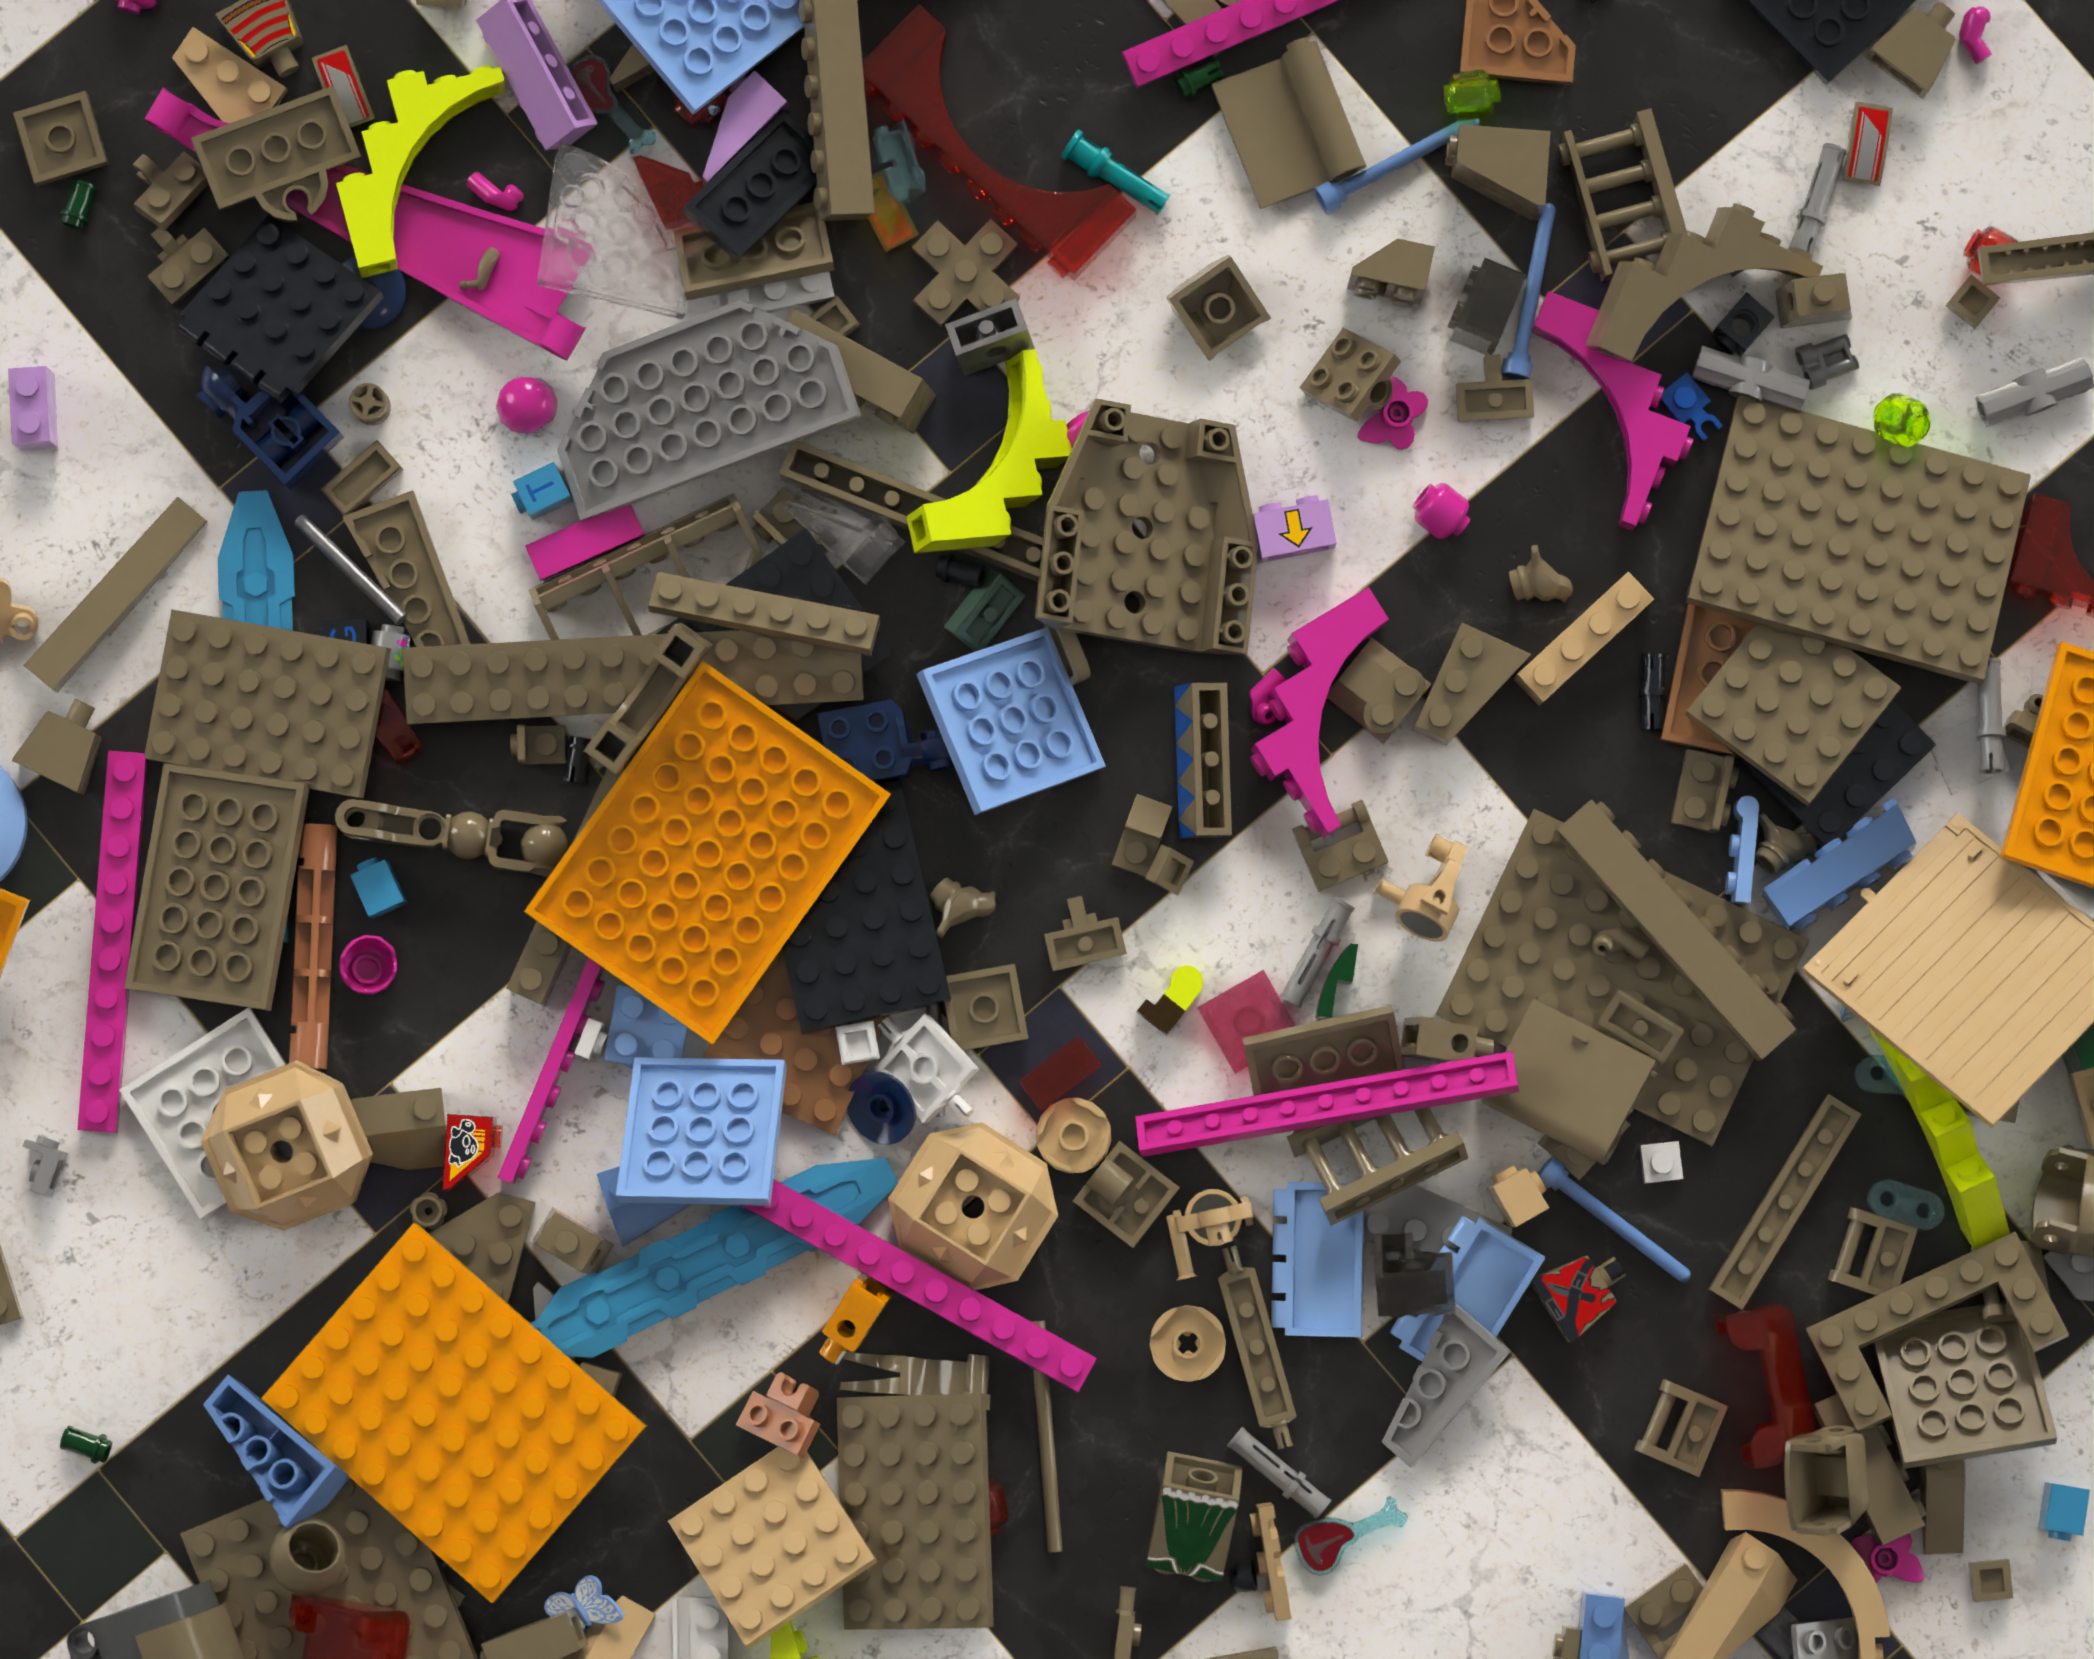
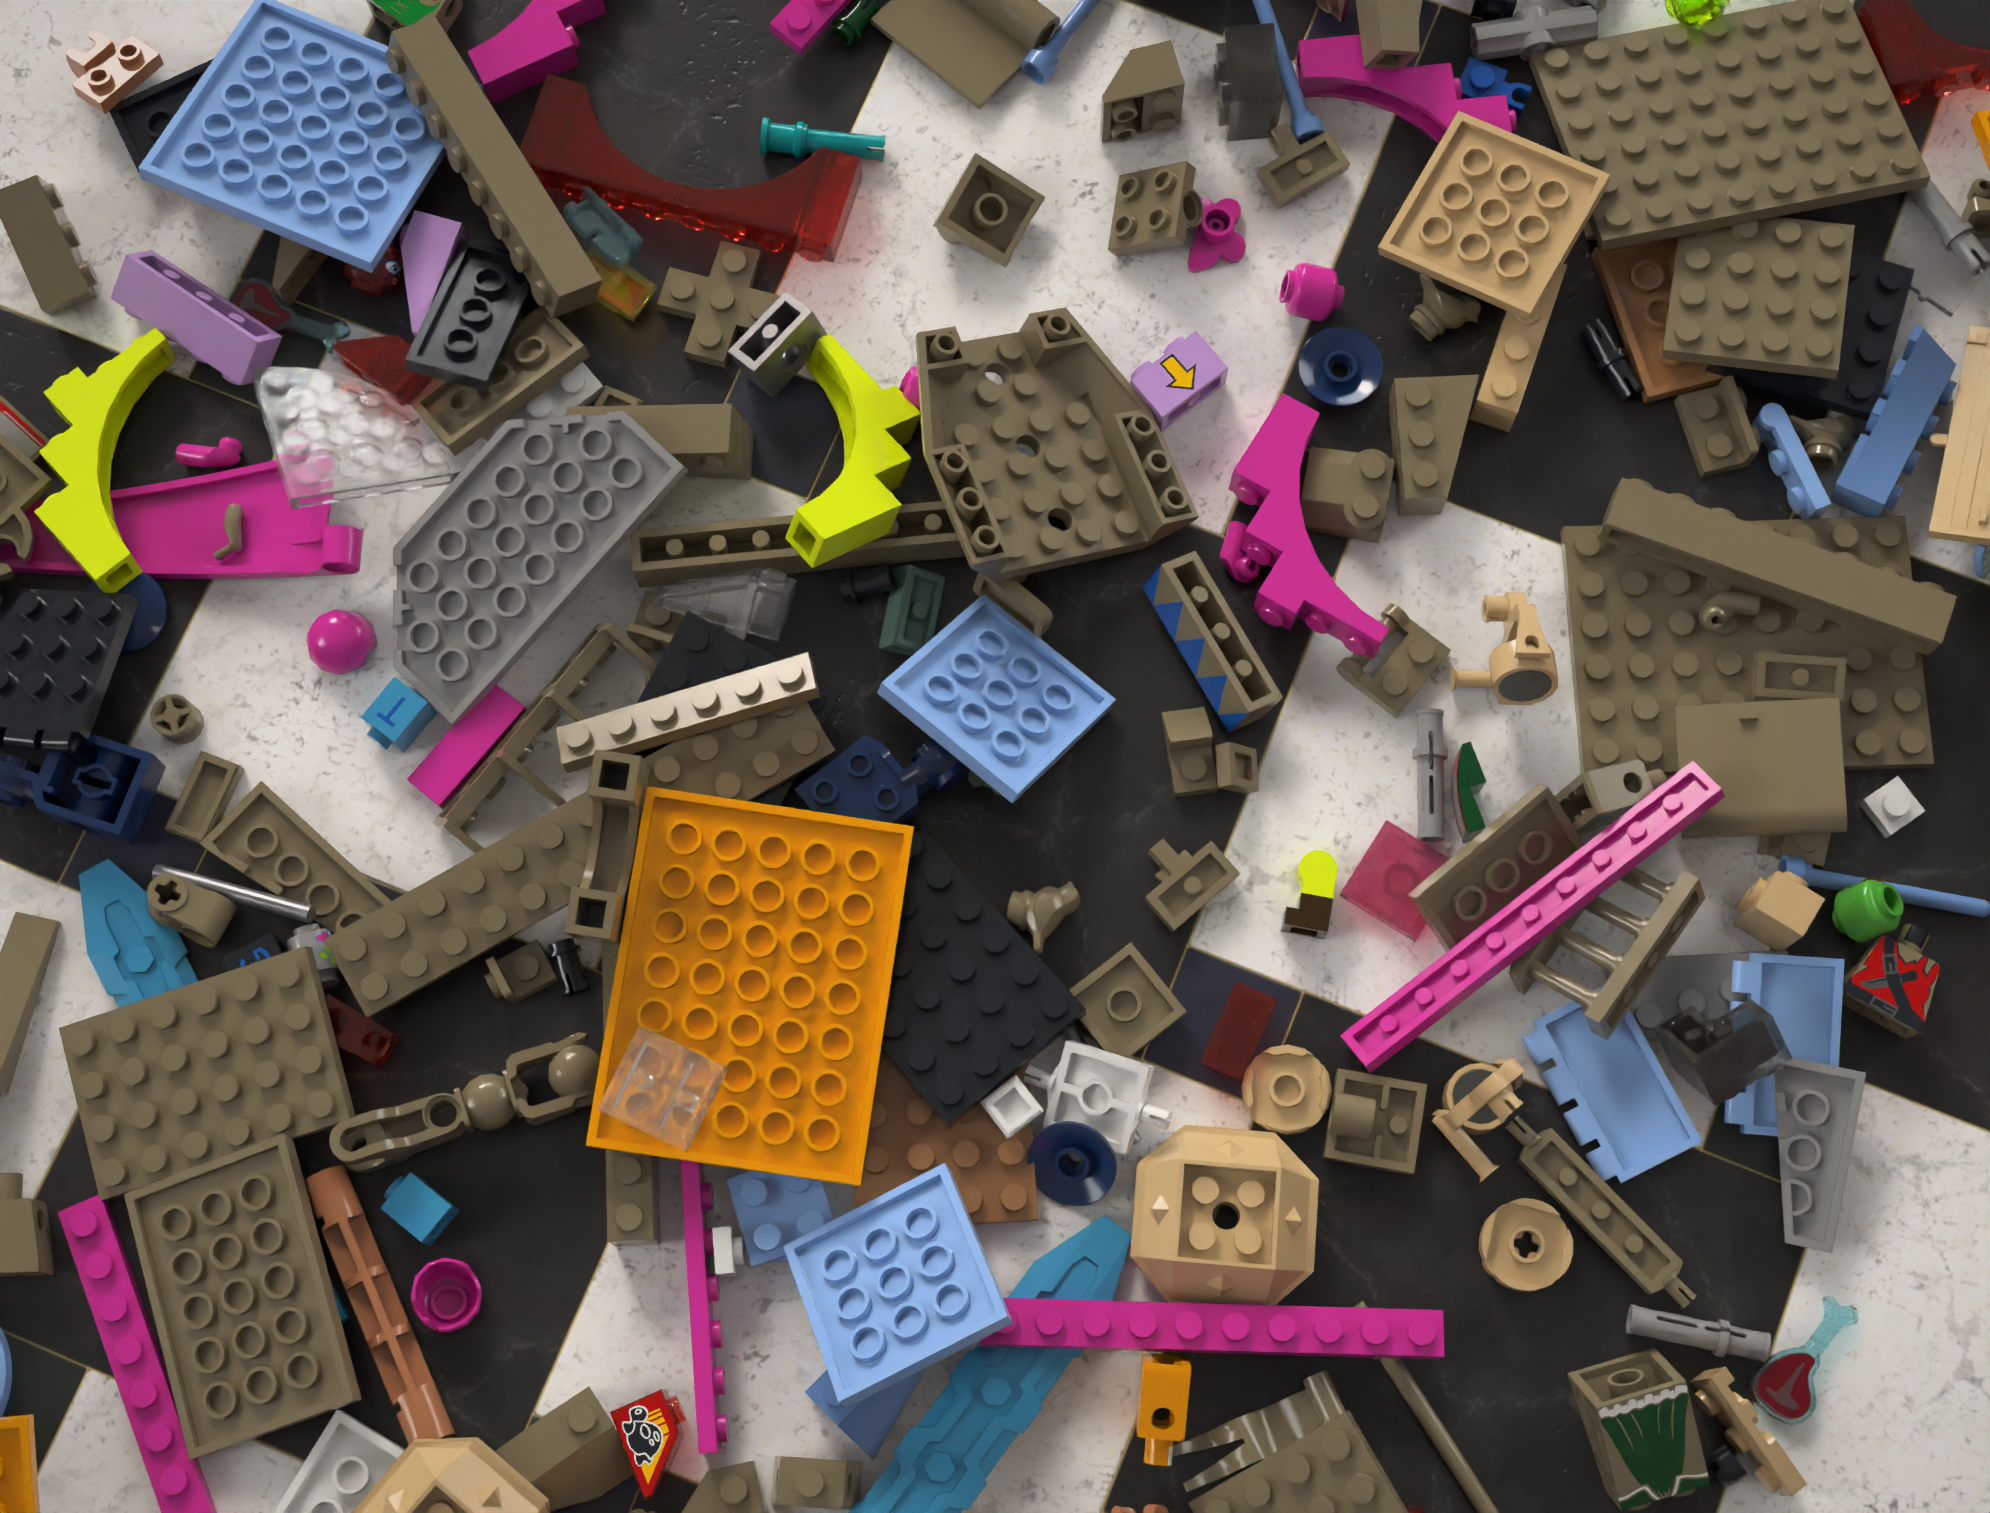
camera: 25 degrees left, 10 degrees down
none -> dark tan piece [147,874,237,948]
none -> clear slope [597,1026,728,1153]
none -> dark blue dish [1298,327,1383,407]
none -> tan plate [1378,111,1610,321]
none -> bright green head [1832,878,1904,942]

